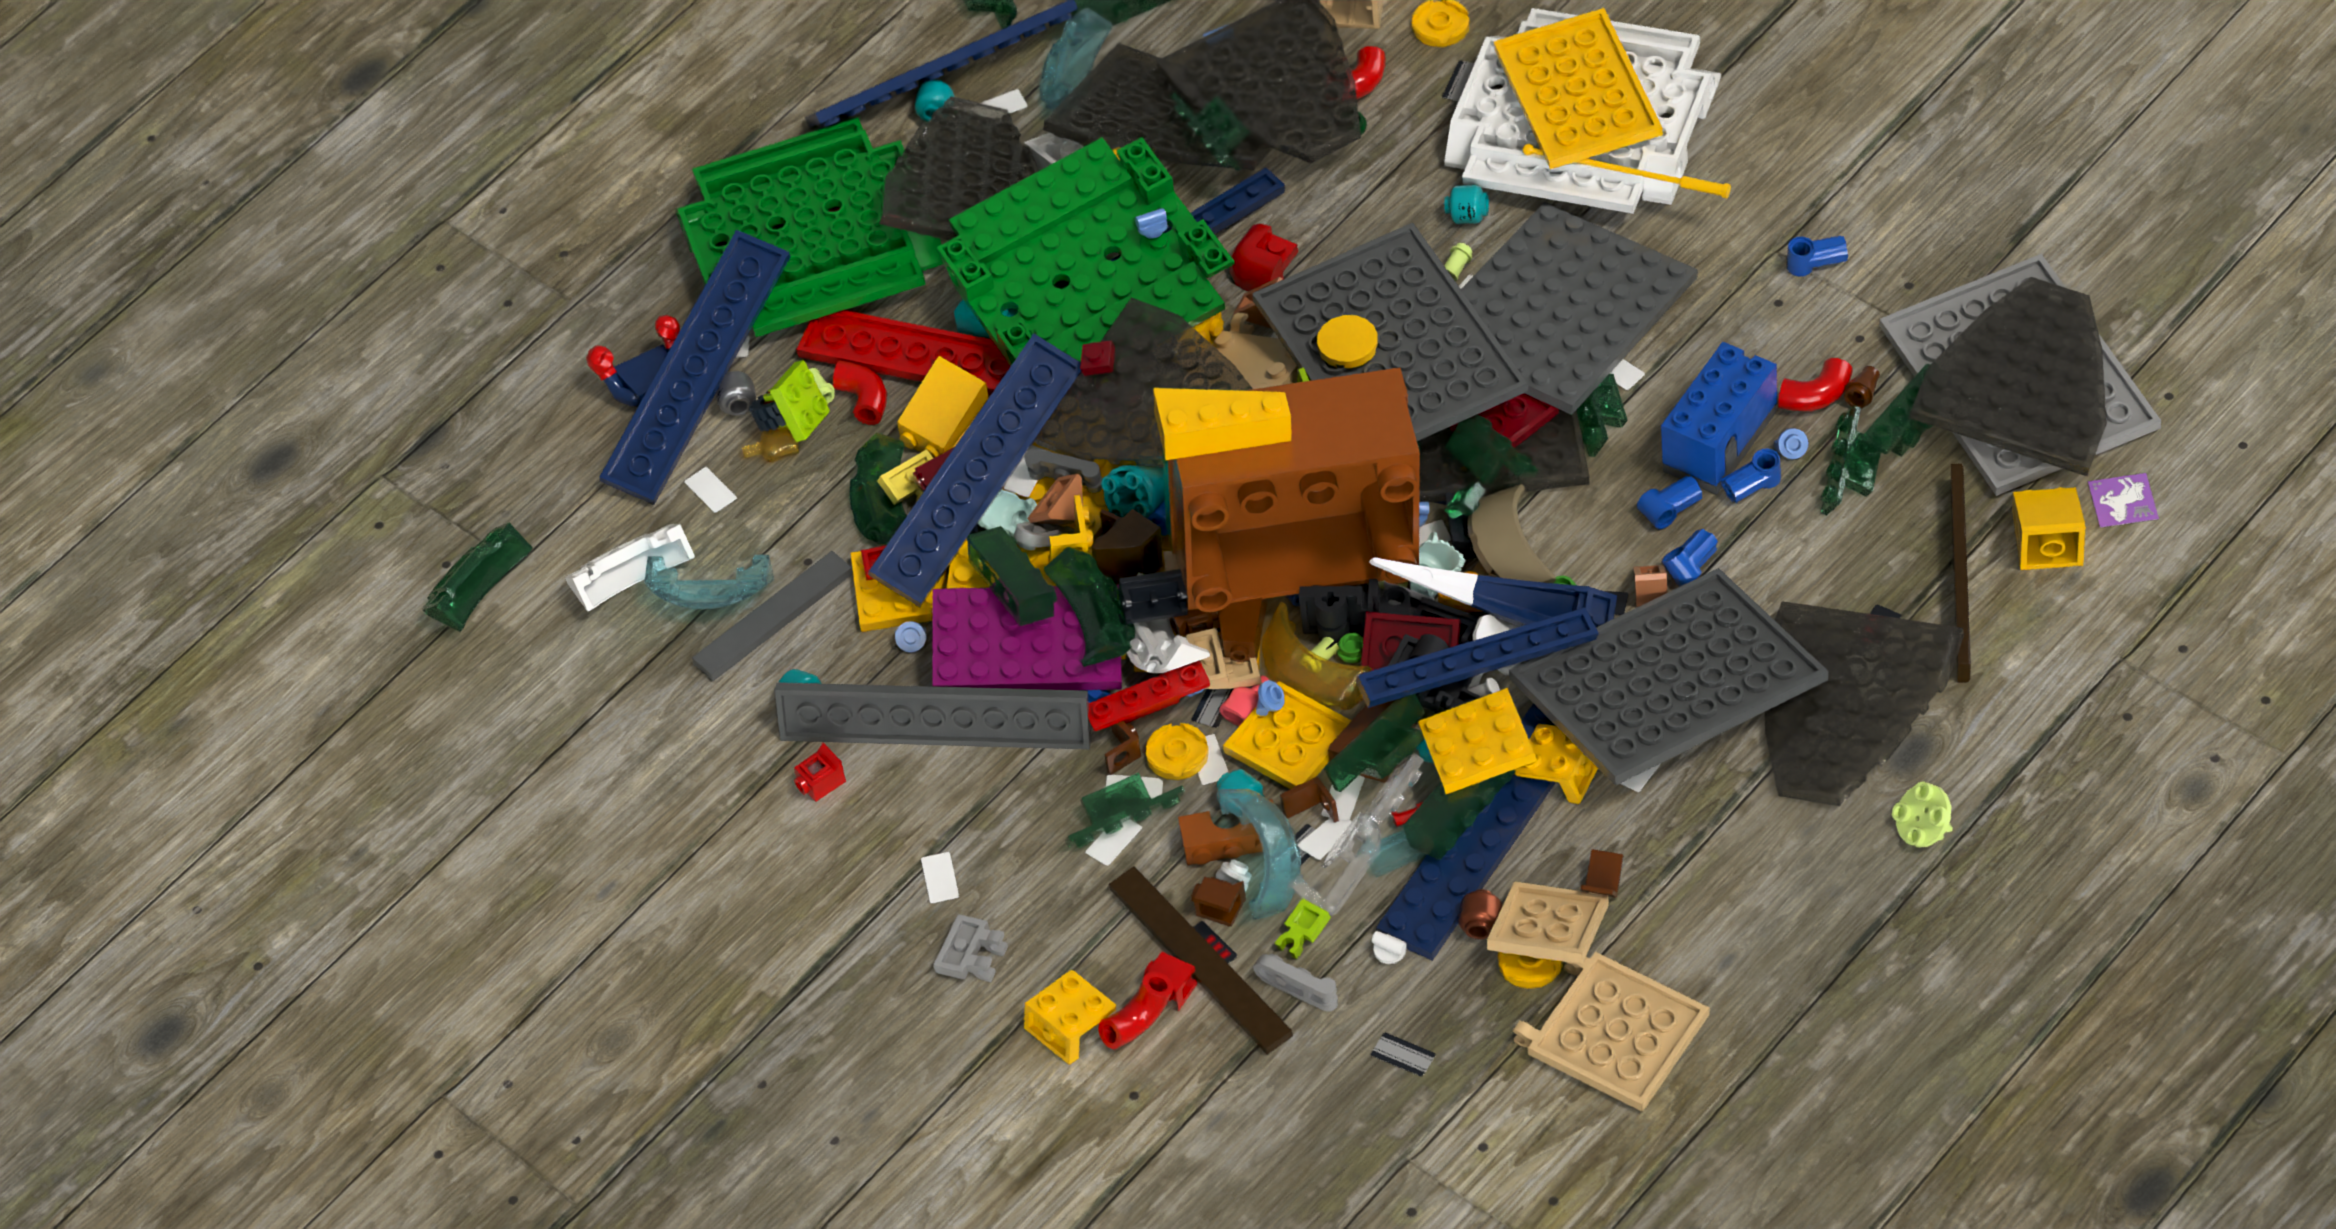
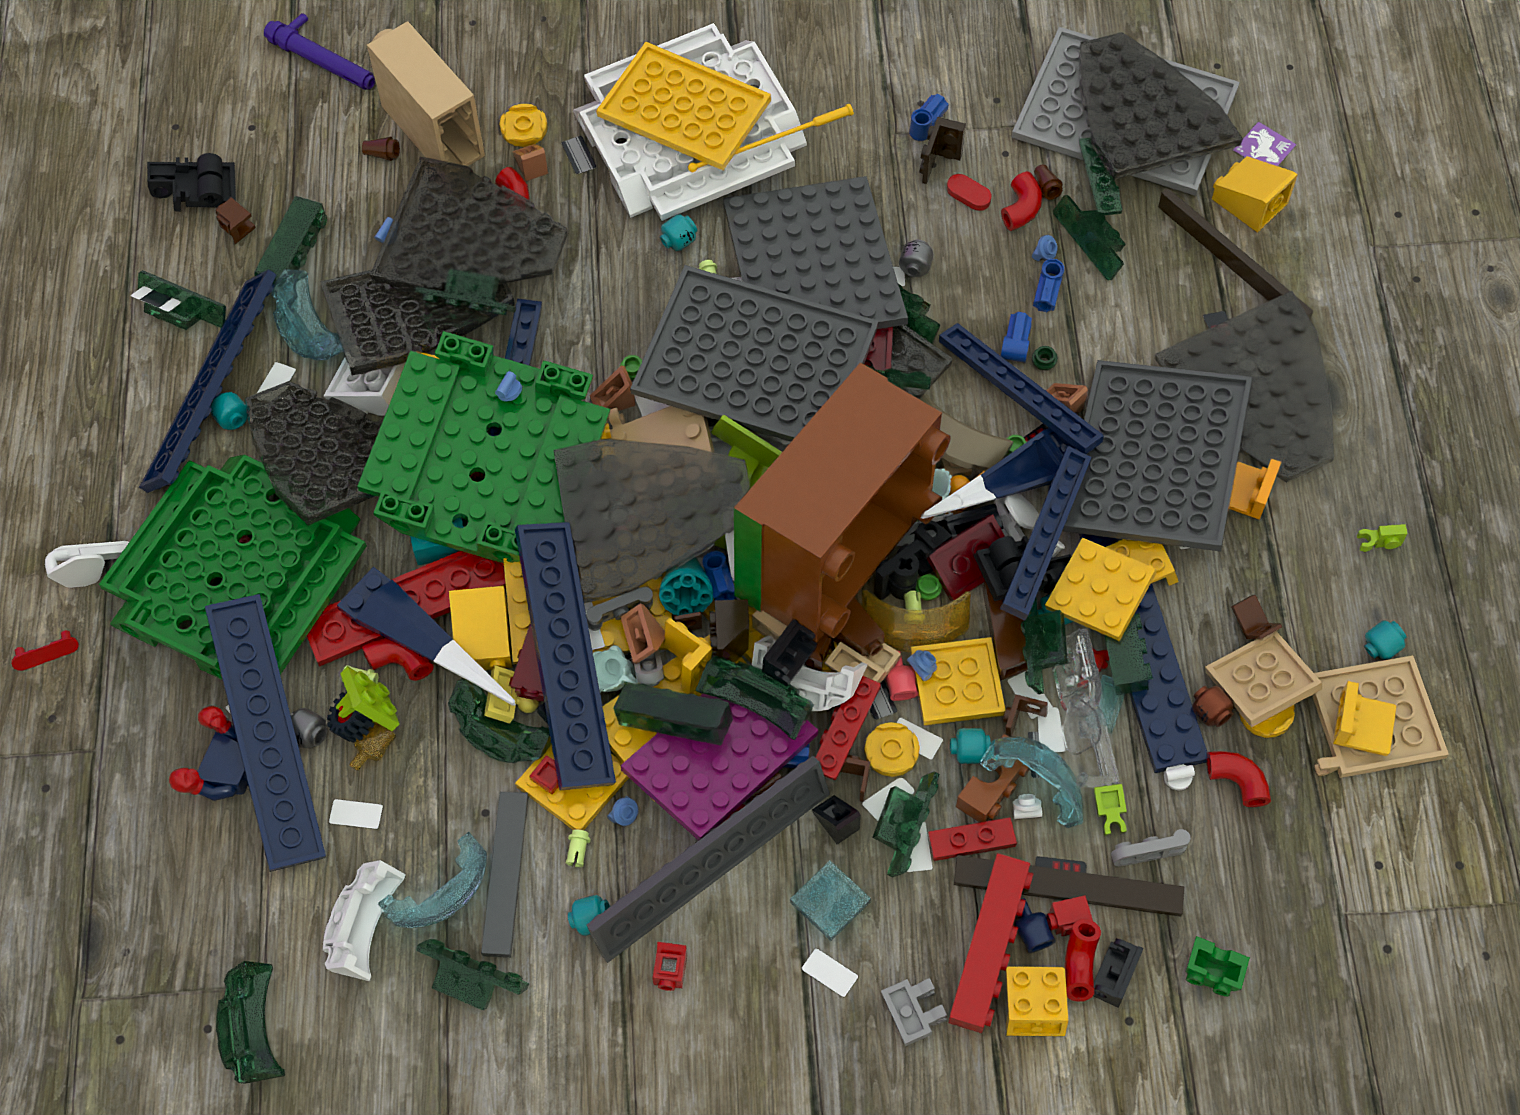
camera: 50 degrees left, 10 degrees up
dark red plate [1080,340,1115,376] -> none
yellow wedge [1153,388,1291,460] -> none
reddish brown window [1191,876,1246,927] -> none
red brick [1229,224,1298,291] -> none
yellow tile [1317,315,1378,368] -> none
sticker [1371,1032,1436,1076] -> none
blue piece [1661,342,1777,495] -> none
blue piece [1661,529,1718,587] -> none
yellowish green plate [1892,782,1953,848] -> none
none -> red piece [11,630,79,671]
none -> white piece [45,541,129,588]
none -> dark blue plate [337,567,516,705]
none -> clear green bracket [416,939,529,1011]
none -> nougat slope [512,144,548,181]
none -> yellowish green pin [565,829,591,867]
none -> clear light blue plate [790,861,871,941]
none -> black slope [812,795,861,844]
none -> flat silver head [899,239,934,277]
none -> dark brown bracket [919,117,966,184]
none -> red plate [928,817,1017,861]
none -> dark blue plate [939,323,1104,454]
none -> red tile [947,174,992,211]
none -> red brick [948,853,1034,1033]
none -> dark blue piece [1014,898,1056,953]
none -> dark green plate [1032,346,1058,370]
none -> black hinge [1093,938,1144,1008]
none -> green cylinder [1186,936,1250,997]
none -> red cylinder [1206,751,1271,807]
none -> light orange bracket [1229,459,1281,520]
none -> yellow bracket [1333,681,1396,756]
none -> lime plate [1357,524,1408,552]
none -> teal head [1364,620,1407,660]

